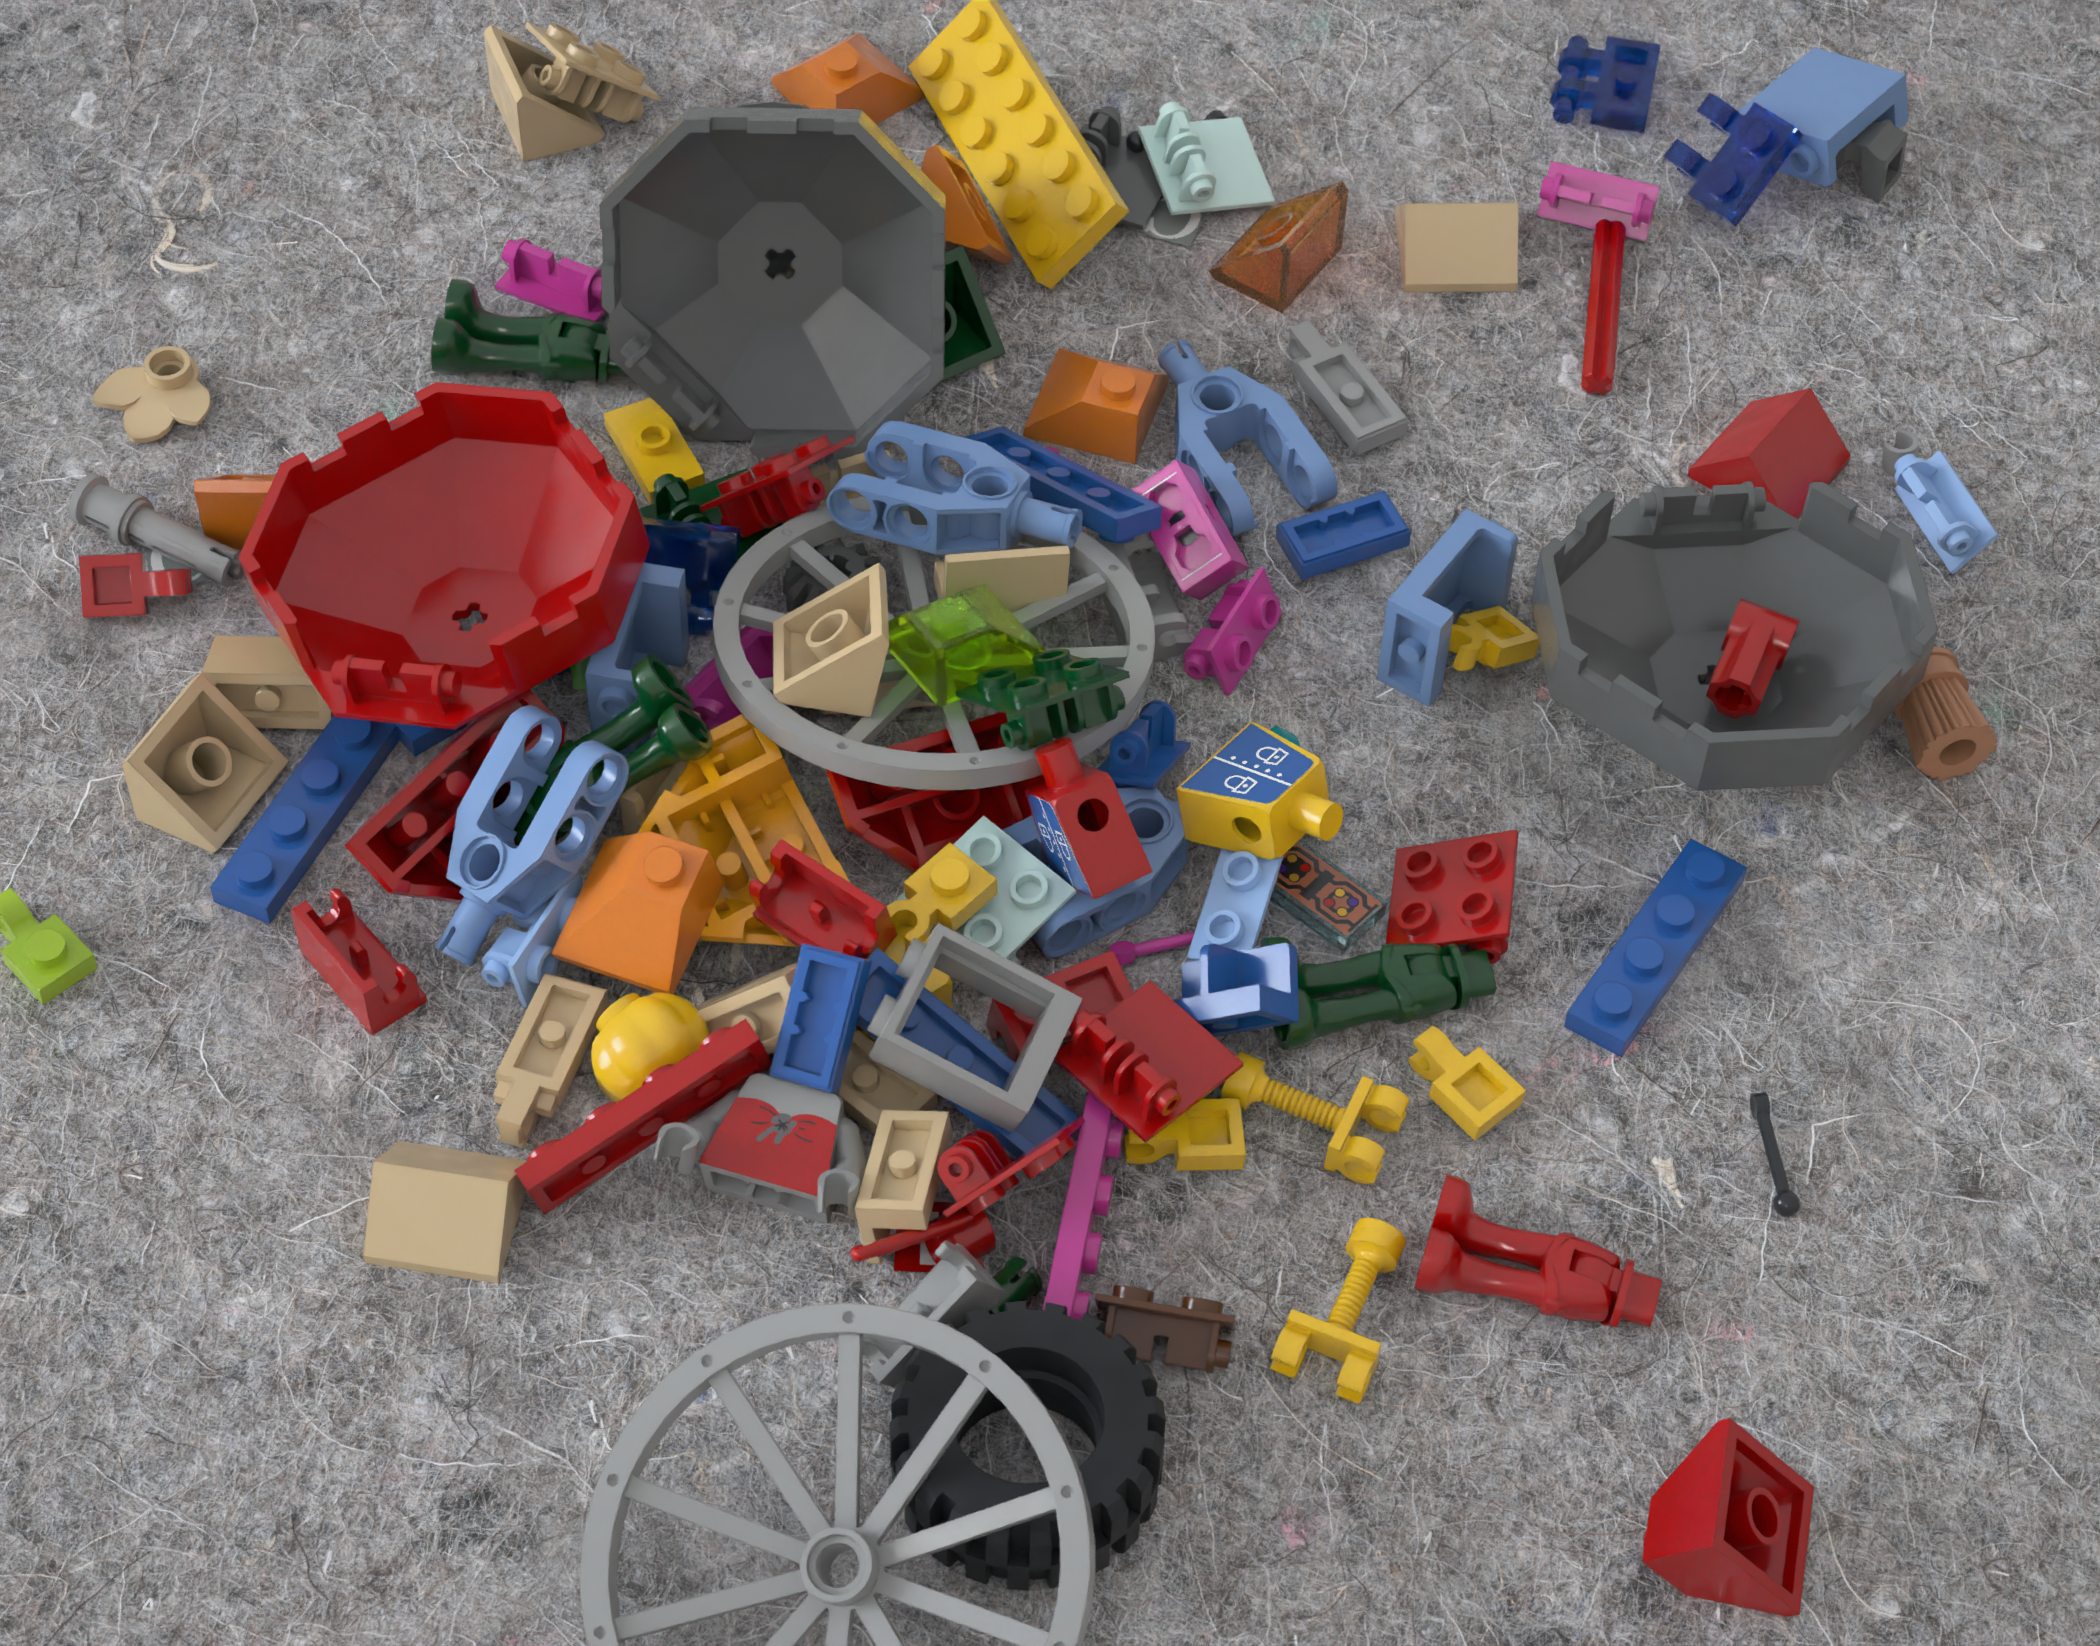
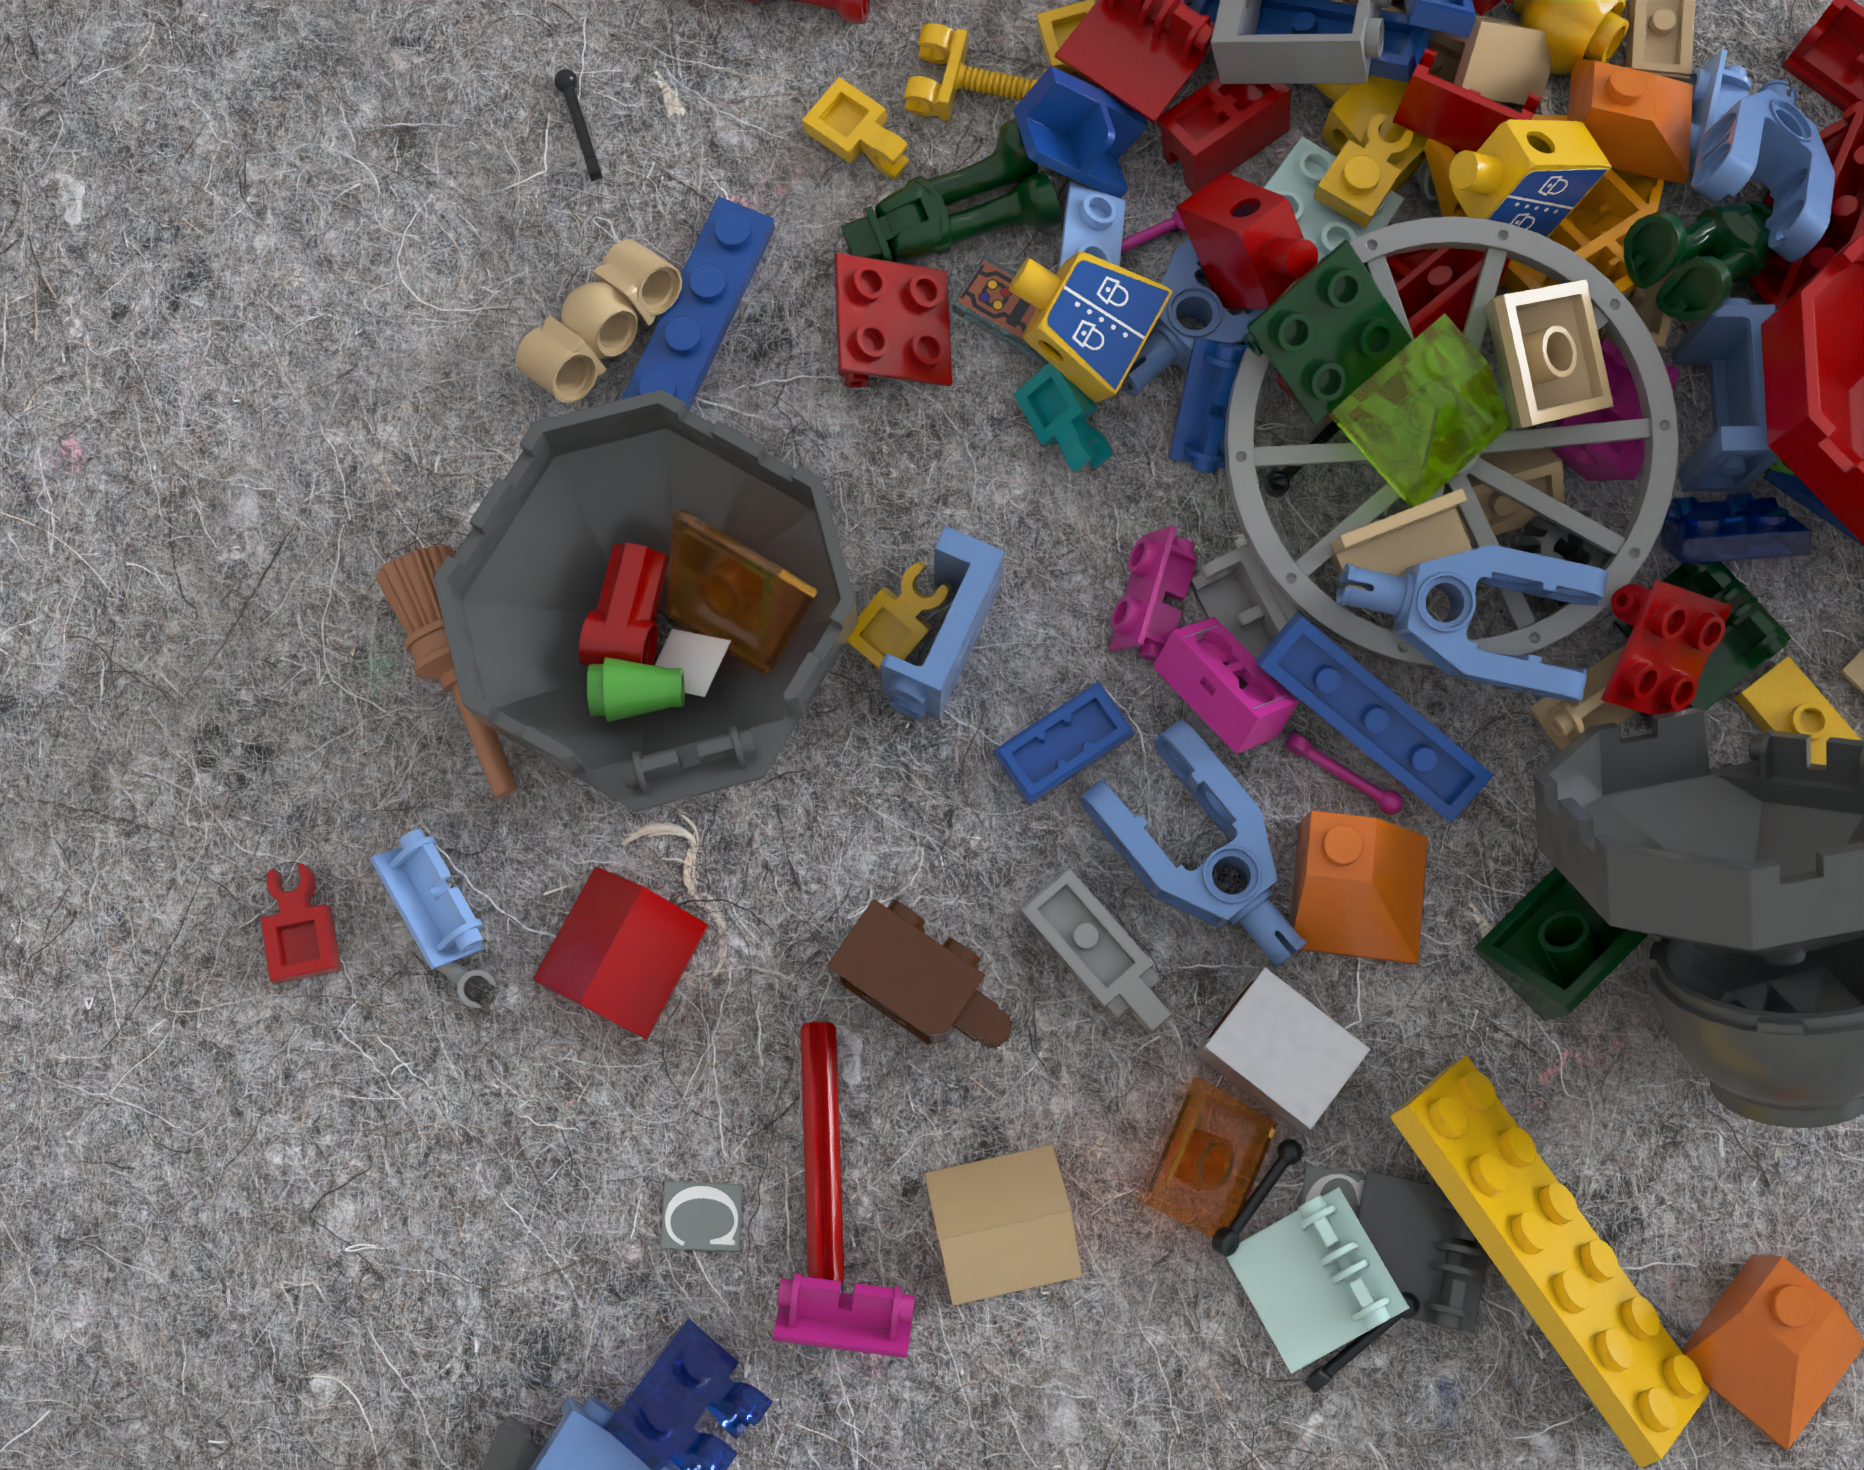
camera: 170 degrees right, 25 degrees up
orange slope [921,144,1014,265] -> none
none -> red plate [260,863,342,984]
none -> tan piece [516,239,682,403]
none -> bright green cone [587,657,685,723]
none -> white sticker [654,629,731,697]
none -> light grey sticker [660,1181,743,1251]
none -> clear orange slope [666,509,819,675]
none -> reddish brown hinge [827,898,1013,1050]
none -> flat silver piece [1194,967,1371,1133]
none -> black hinge [1212,1139,1303,1257]
none -> yellow torso [1449,119,1612,238]

